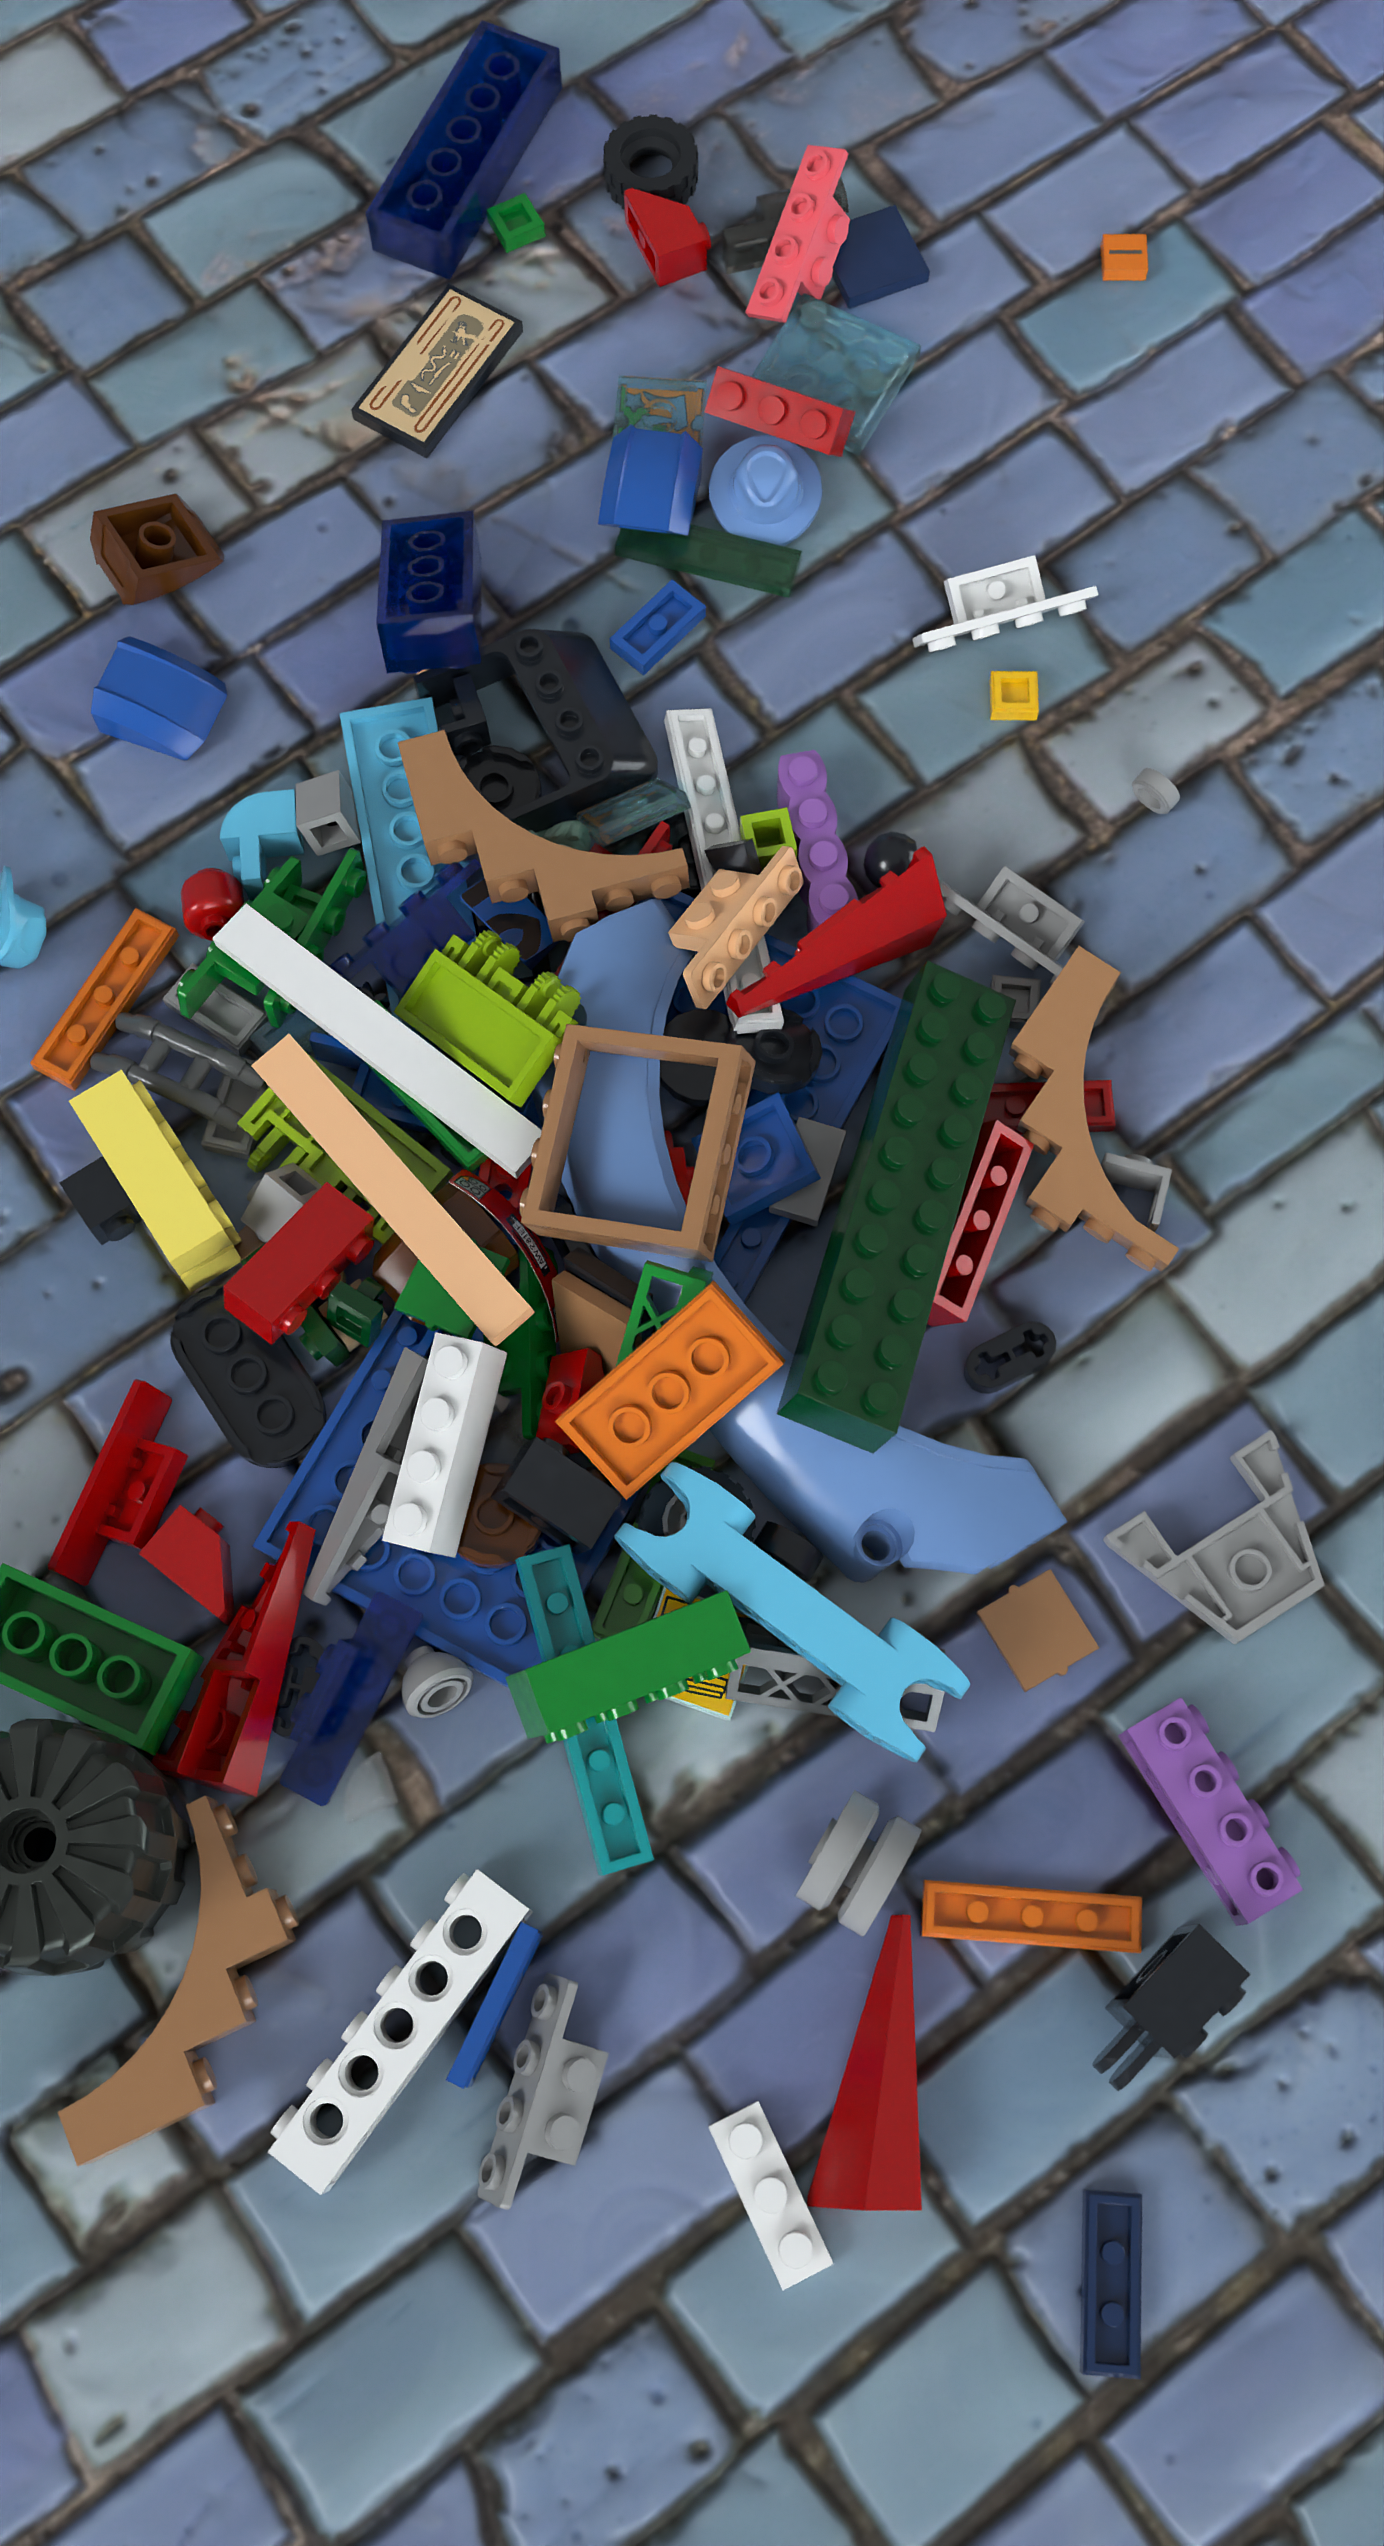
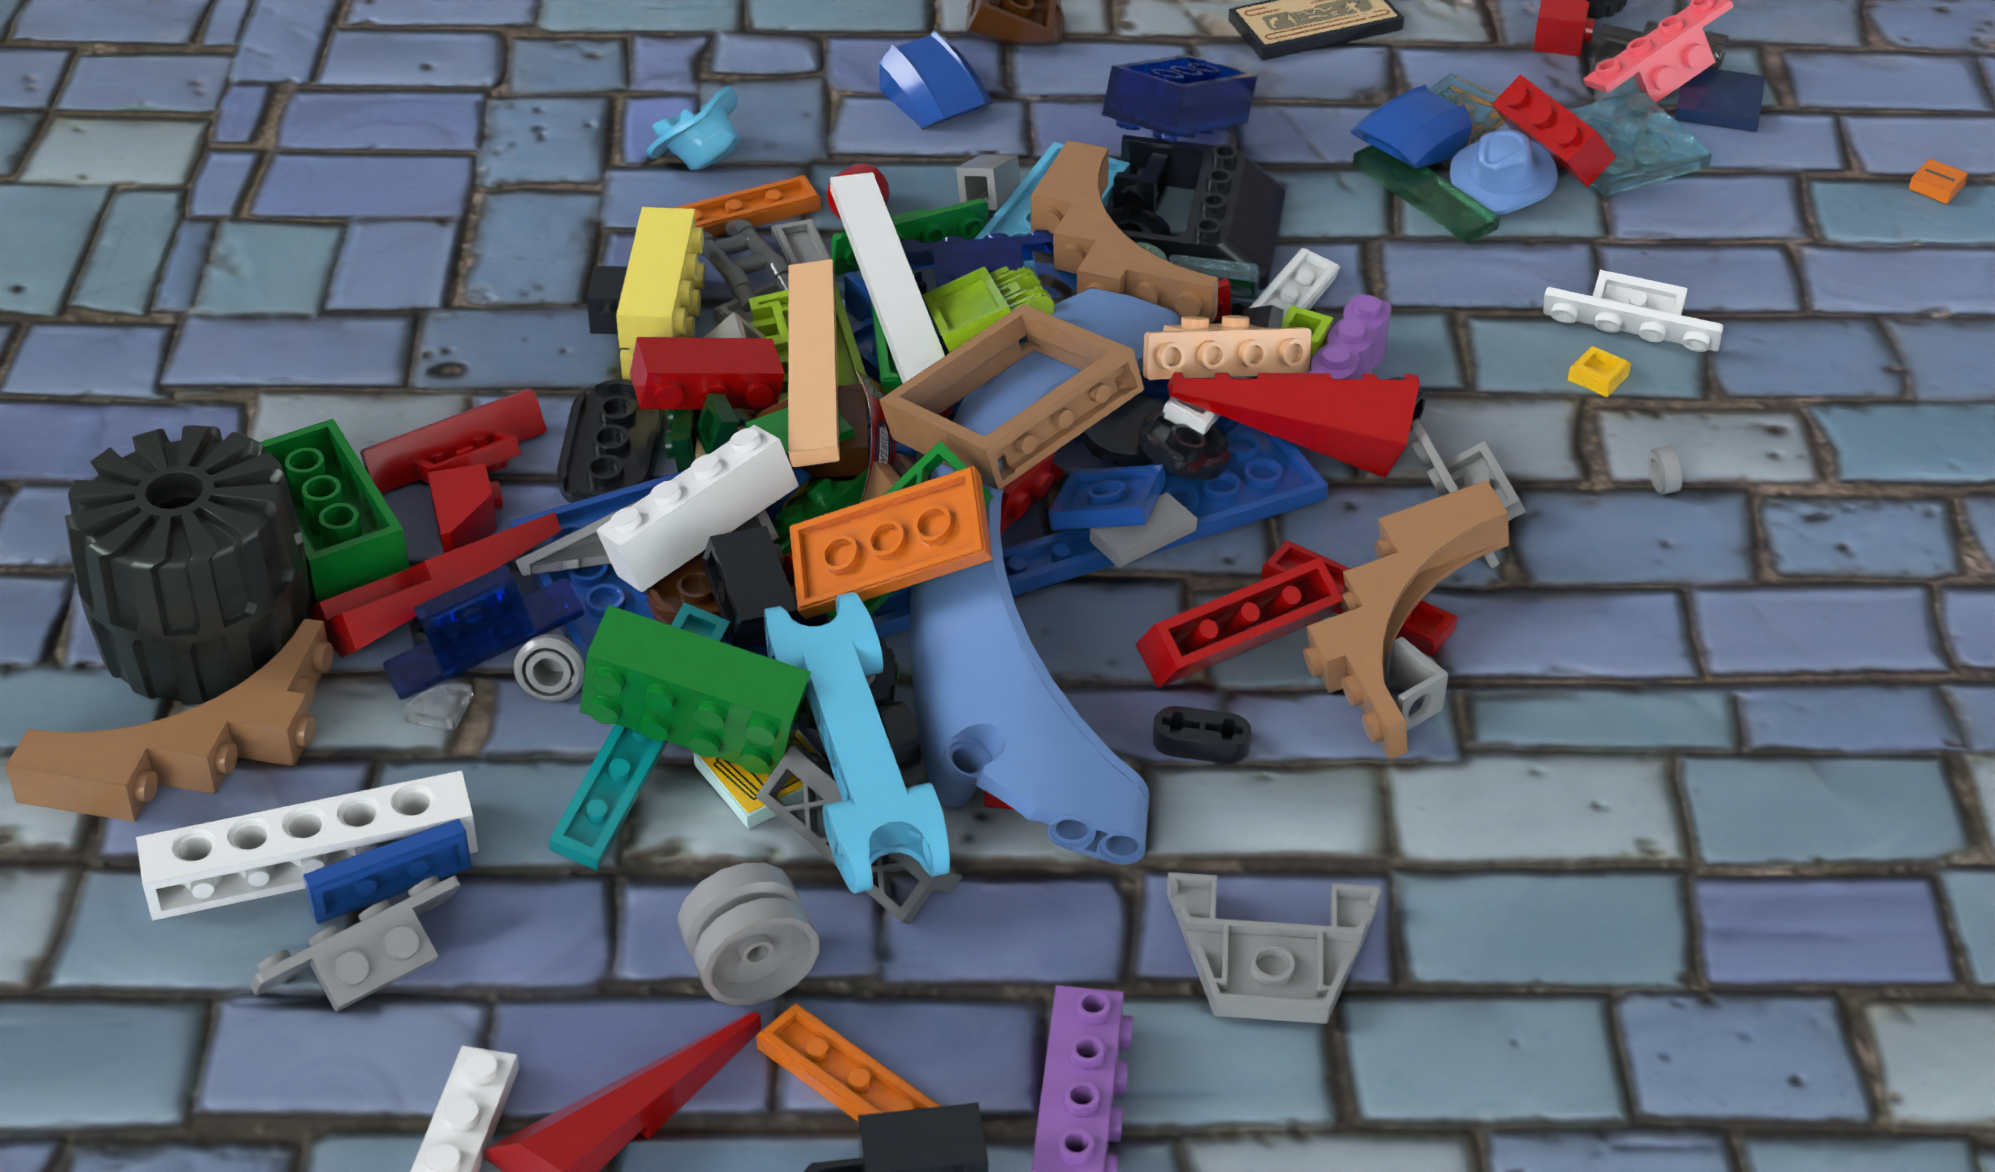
camera: 35 degrees right, 30 degrees down
green bracket [177,856,311,1019] -> none
medium azure brick [220,789,304,901] -> none
blue plate [609,580,706,676] -> none
dark green brick [776,960,1016,1453] -> none
medium nougat piece [976,1569,1099,1692] -> none

